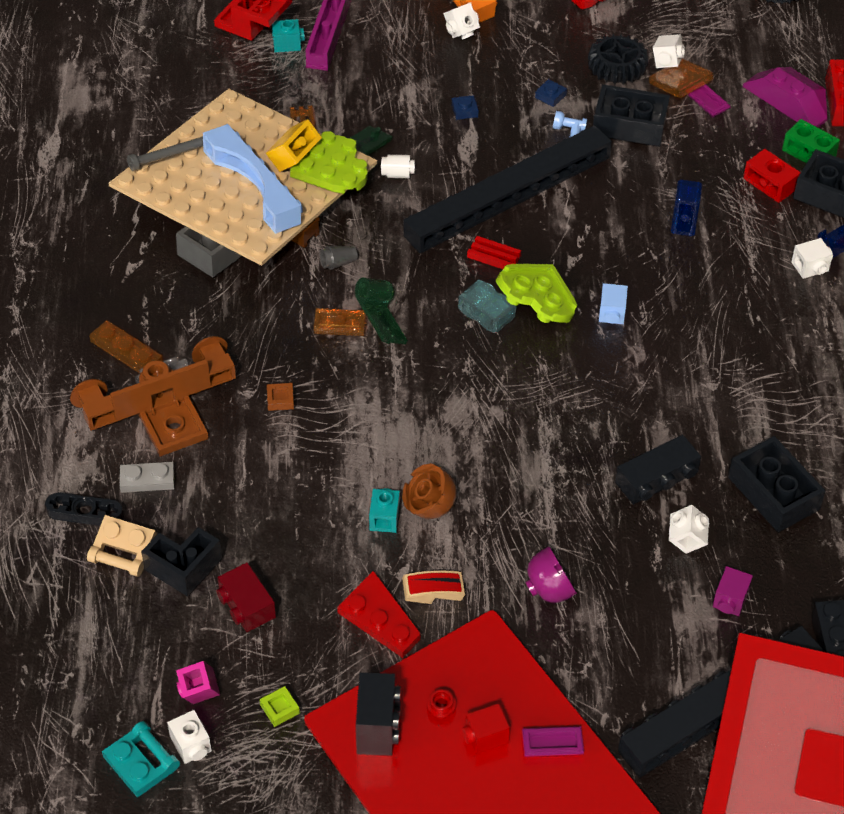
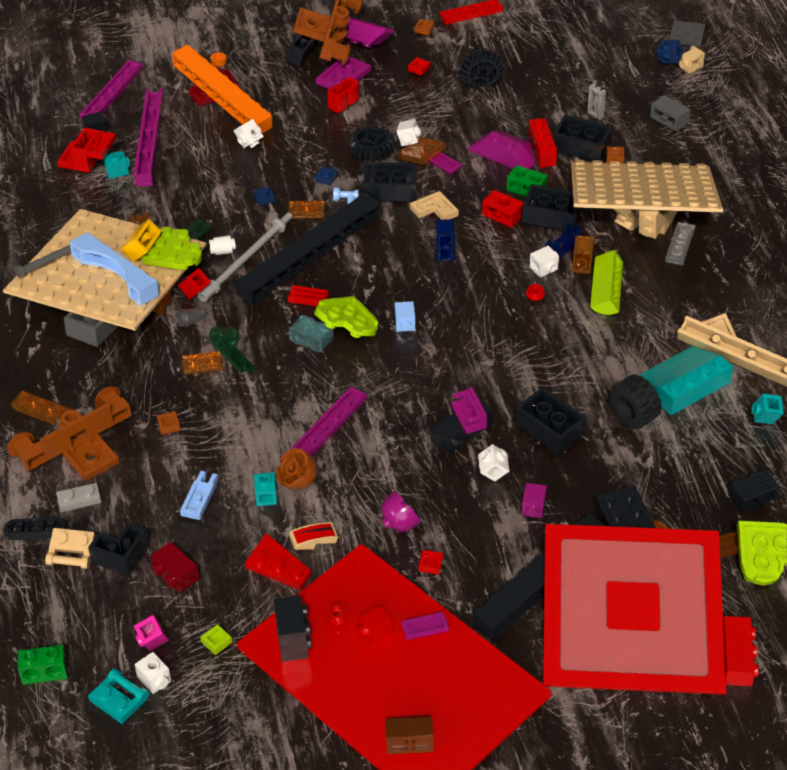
camera: 10 degrees left, 5 degrees down
none -> green brick [18,645,68,685]
none -> red brick [178,268,211,300]
none -> light blue hinge [180,471,219,520]
none -> light grey bar [197,212,293,302]
none -> magenta tile [280,387,367,464]
none -> clear orange plate [289,201,324,218]
none -> tan plate [410,191,459,222]
none -> red plate [419,550,444,575]
none -> magenta hinge [451,387,487,434]
none -> red plate [526,284,545,301]

